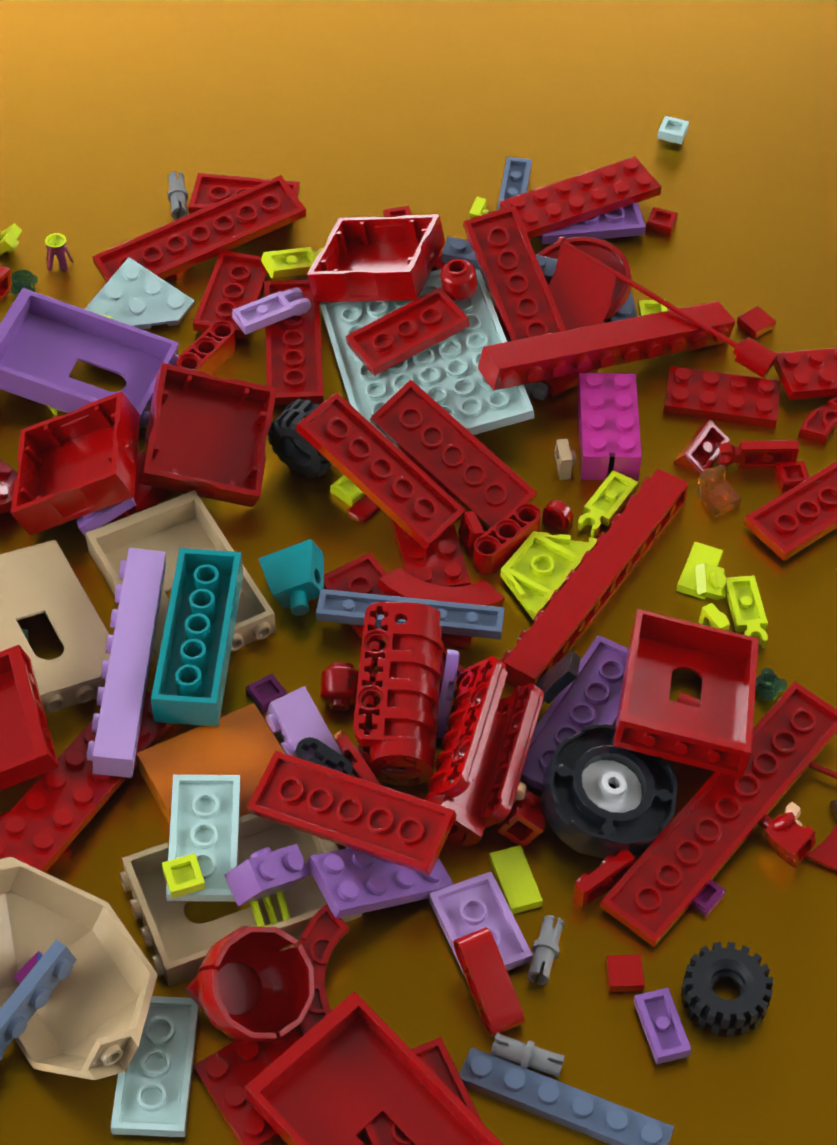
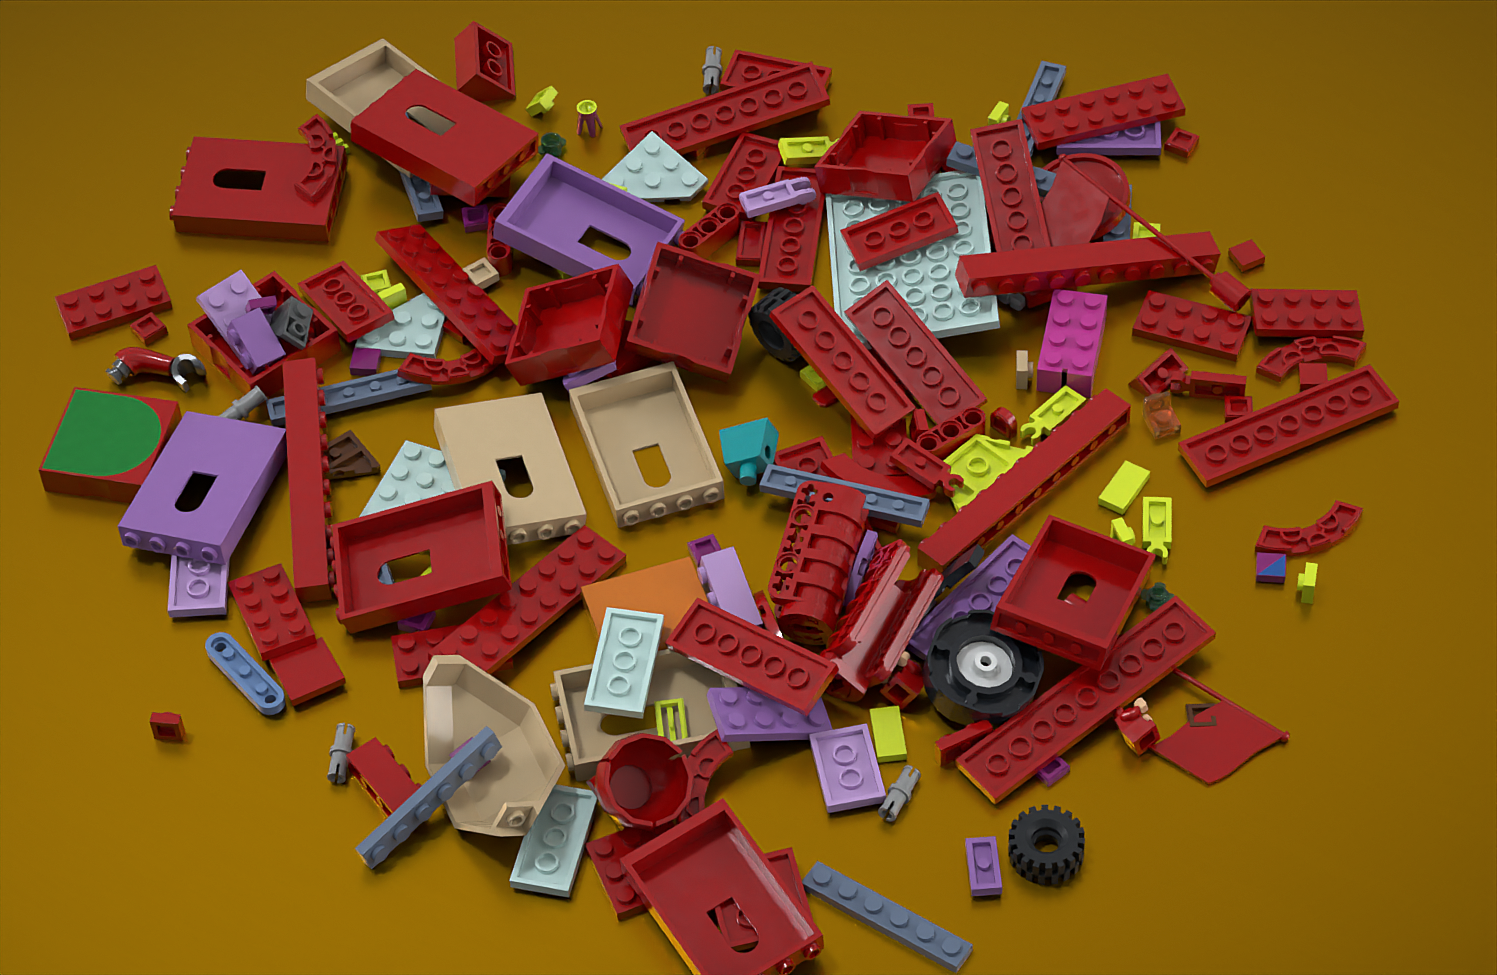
camera: 15 degrees right, 0 degrees up
lavender brick [87,548,166,778] -> none
teal brick [151,548,243,726] -> none
neon yellow plate [162,853,205,899] -> none
medium lavender brick [224,844,311,906] -> none
black beam [294,737,352,775] -> none
red head [320,662,359,711] -> none
red head [440,259,478,300] -> none
red beam [453,927,525,1037] -> none
light grey pin [490,1033,565,1078] -> none
red tile [606,954,645,992] -> none
light aqua plate [657,116,689,144] -> none
neon yellow plate [695,563,726,600] -> none
none -> red tile [735,221,767,267]
none -> red plate [889,438,964,498]

